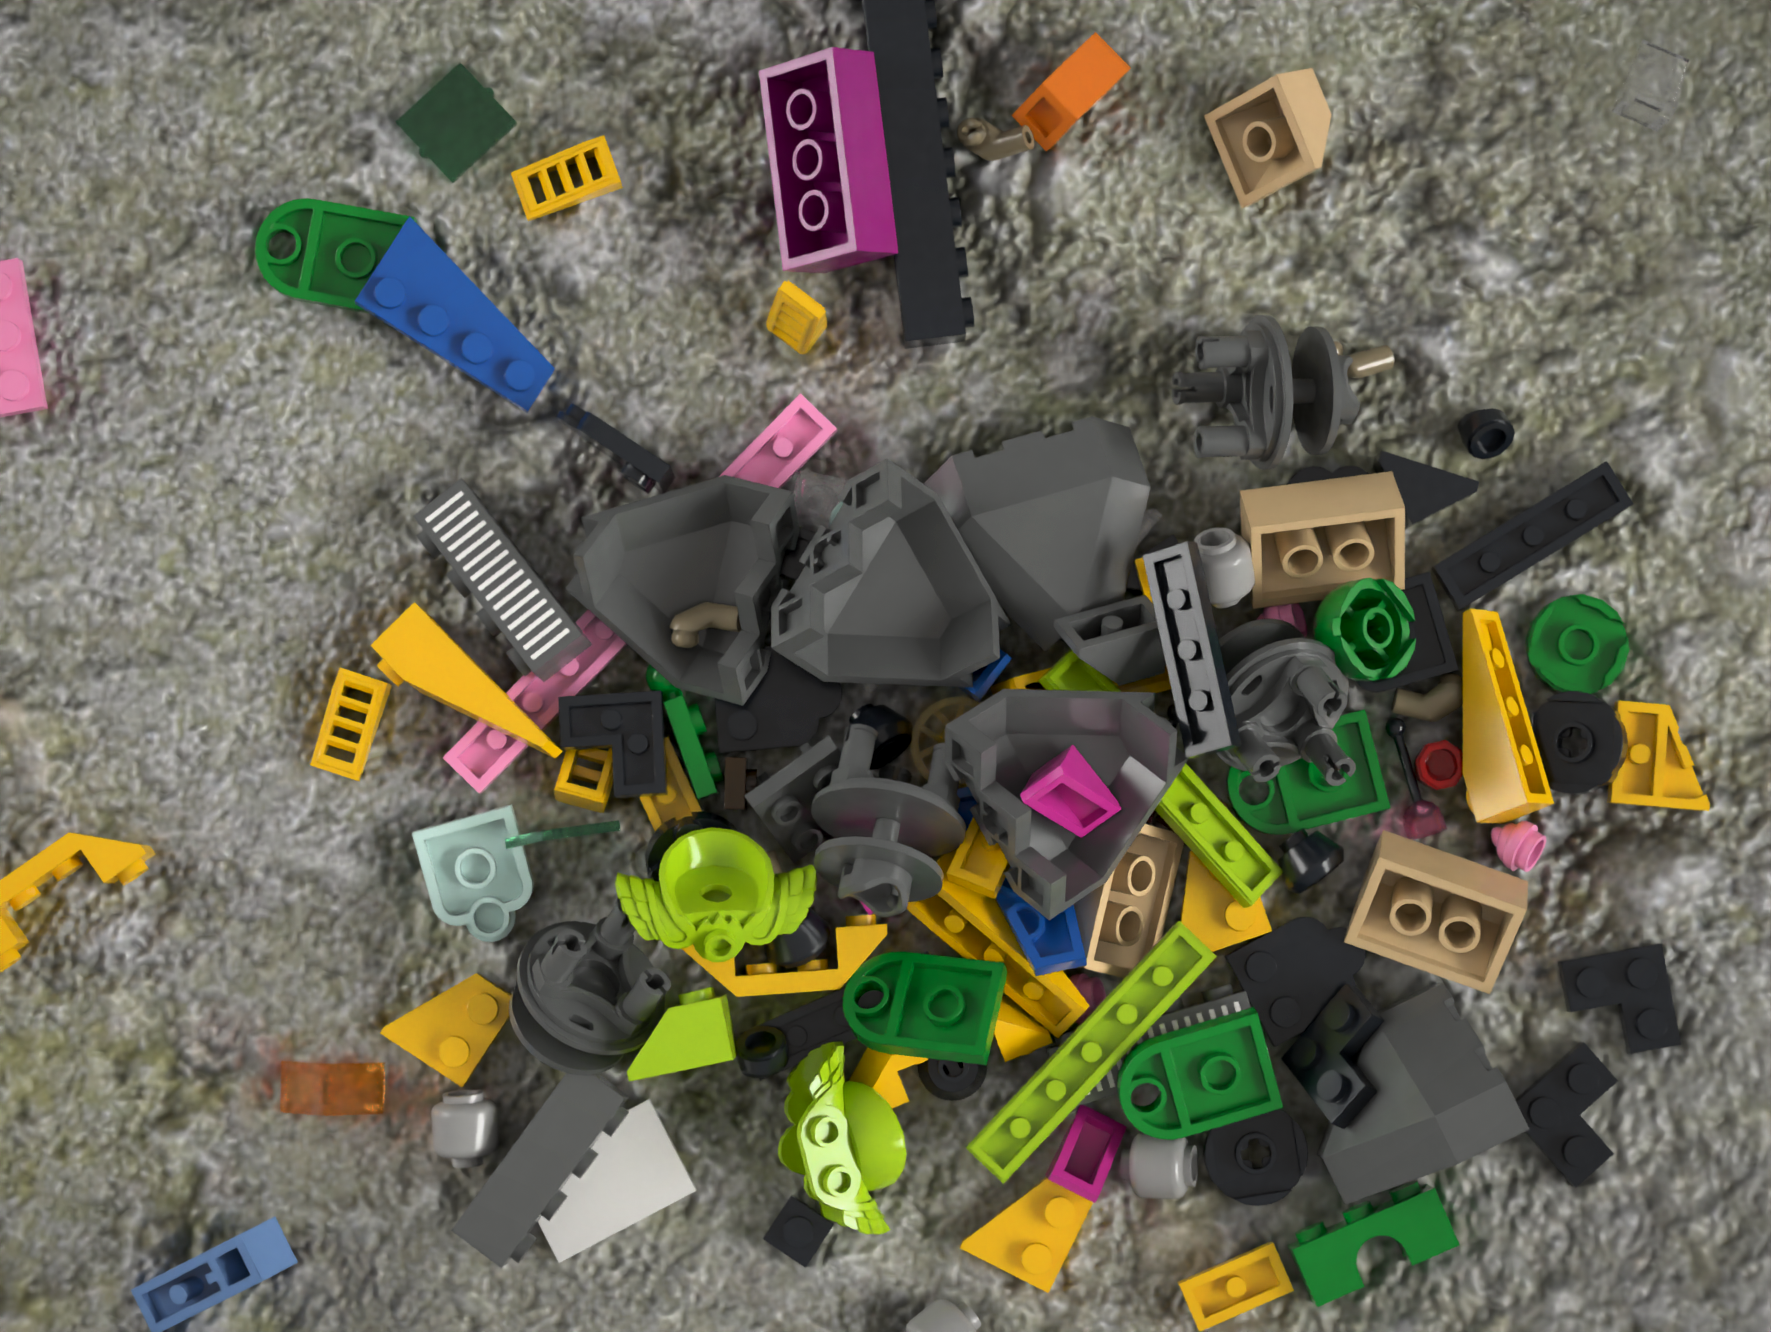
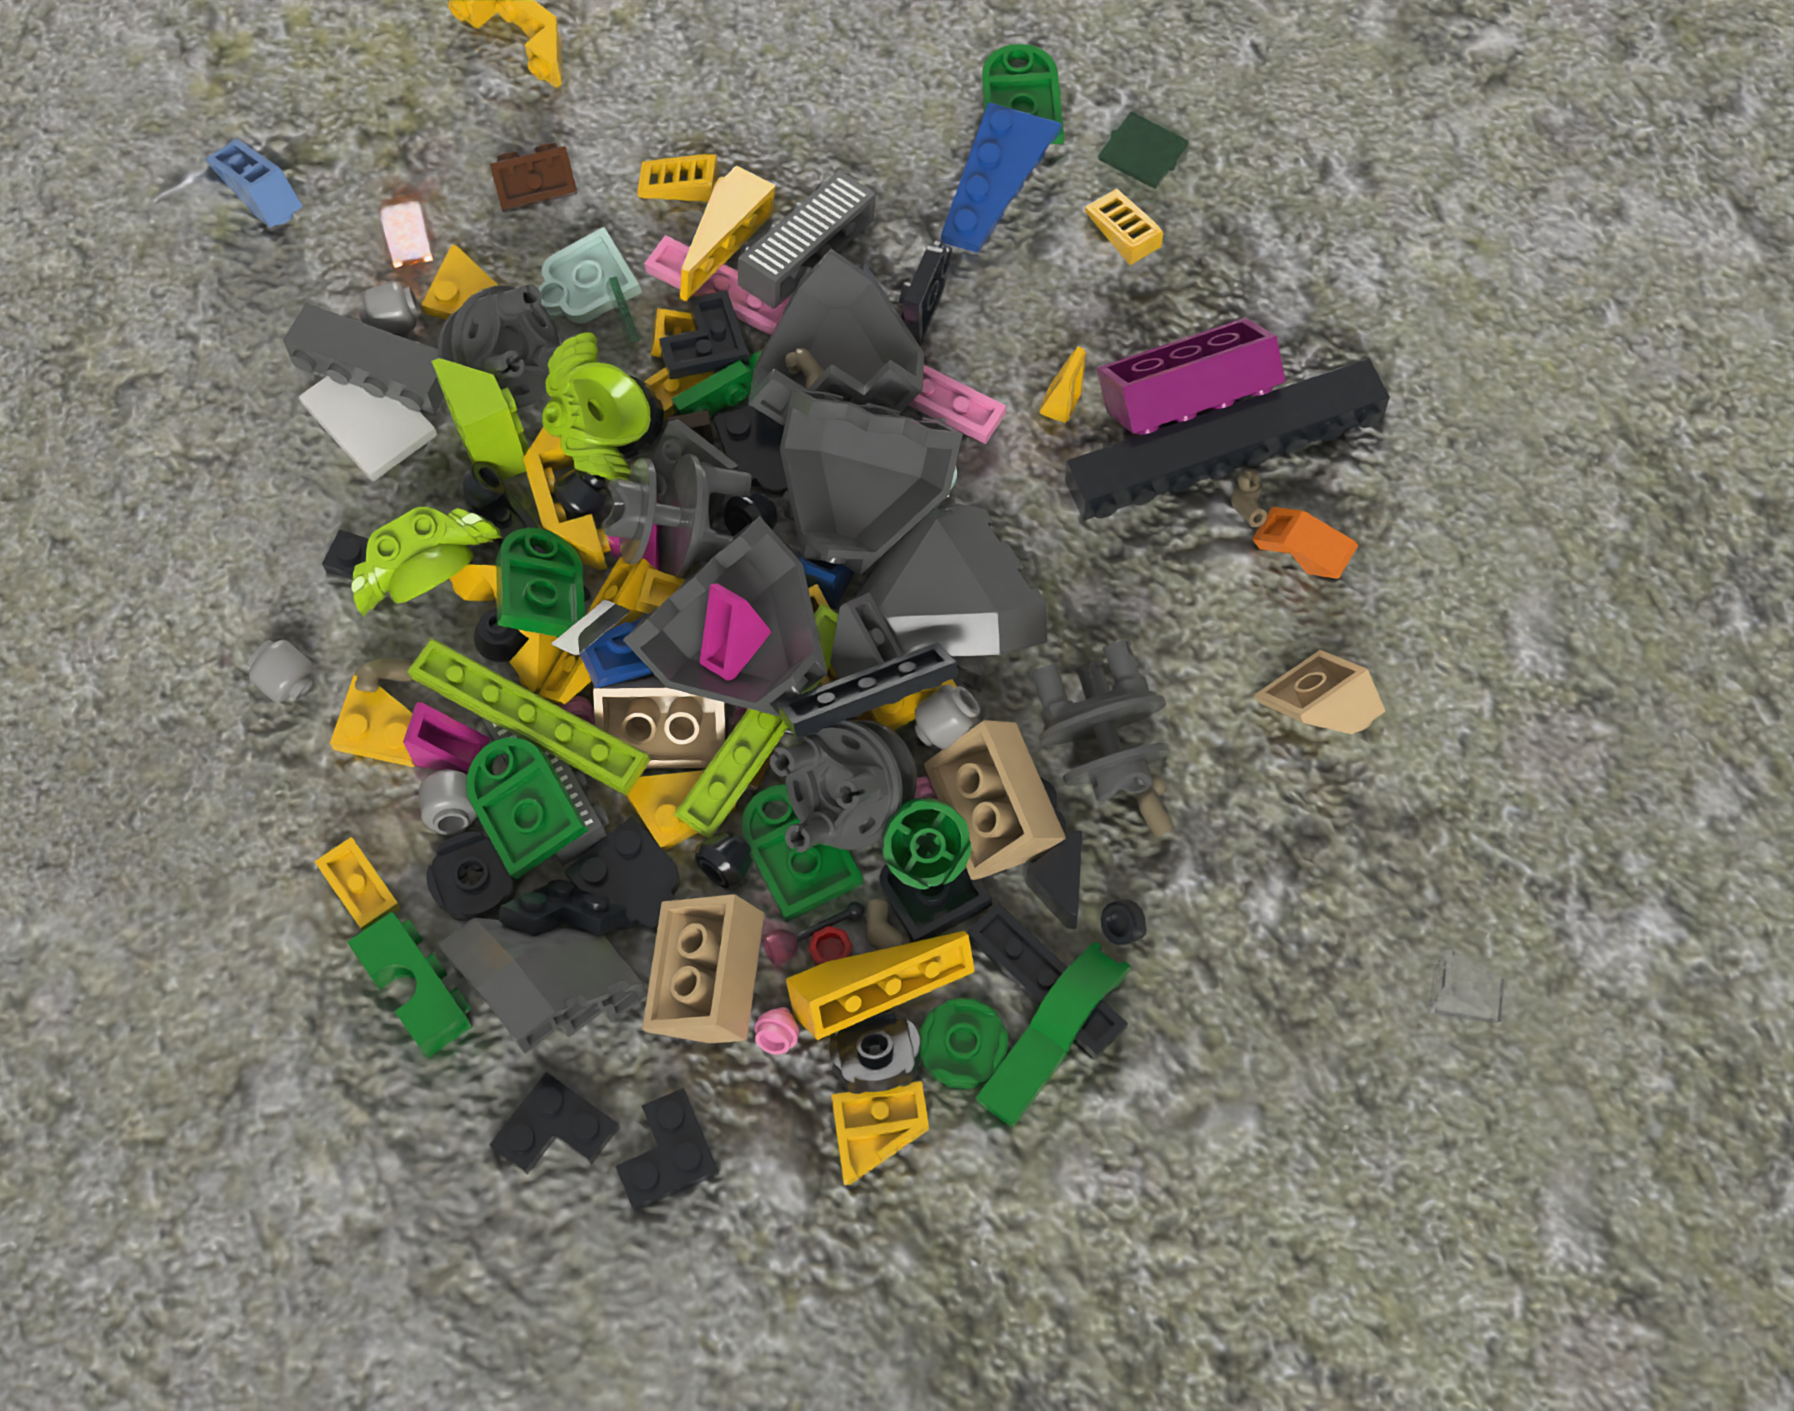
camera: 80 degrees right, 20 degrees down
none -> dark tan arm [354,657,413,692]
none -> reddish brown bracket [490,143,578,212]
none -> sticker [552,600,630,655]
none -> green piece [976,941,1131,1128]

